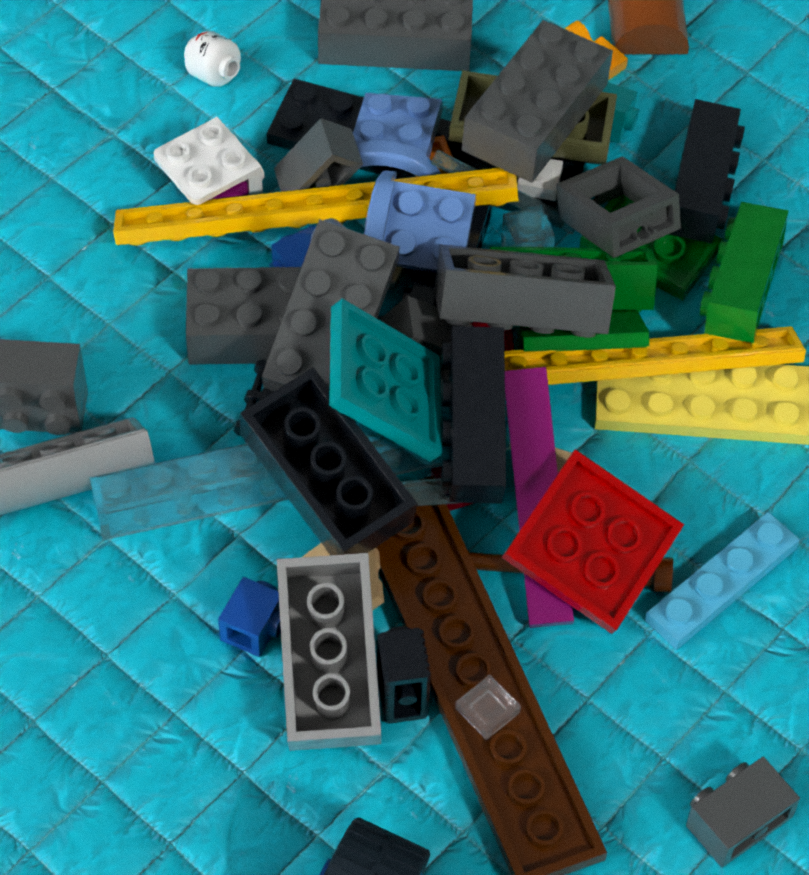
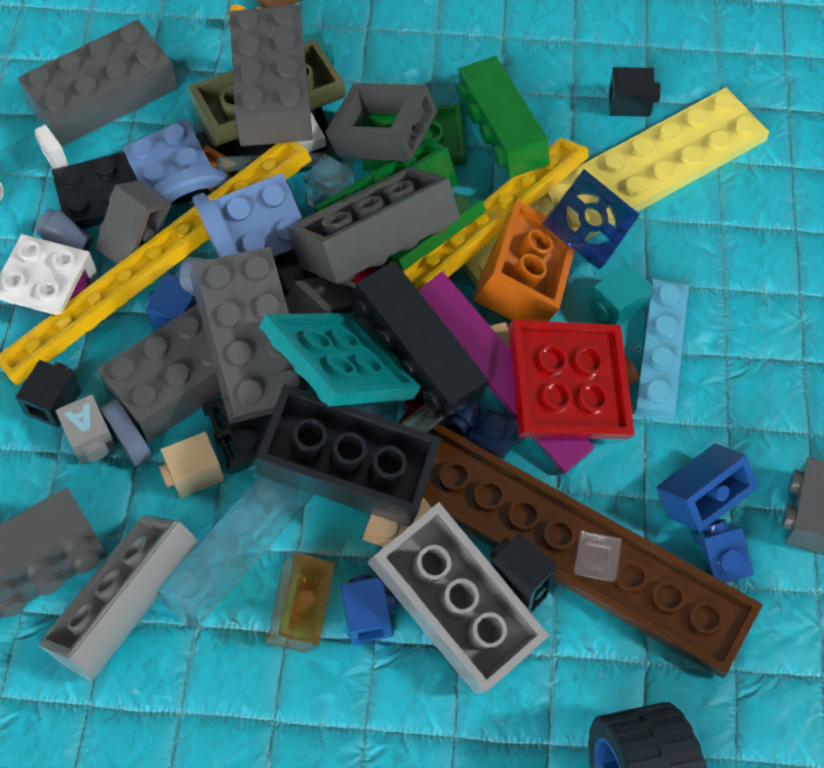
camera: 35 degrees left, 5 degrees up
black brick [670,99,745,244] -> none
none -> black brick [16,359,81,428]
none -> white tile [35,124,69,169]
none -> sand blue cone [36,209,93,251]
none -> light grey brick [55,394,117,465]
none -> sand blue beam [99,398,152,467]
none -> tan brick [159,431,224,498]
none -> clear orange brick [266,553,335,653]
none -> dark blue plate [445,402,520,459]
none -> orange slope [473,199,579,321]
none -> clear blue piece [542,169,640,270]
none -> teal brick [590,263,653,325]
none -> blue brick [656,443,758,533]
none -> blue bracket [691,519,754,583]

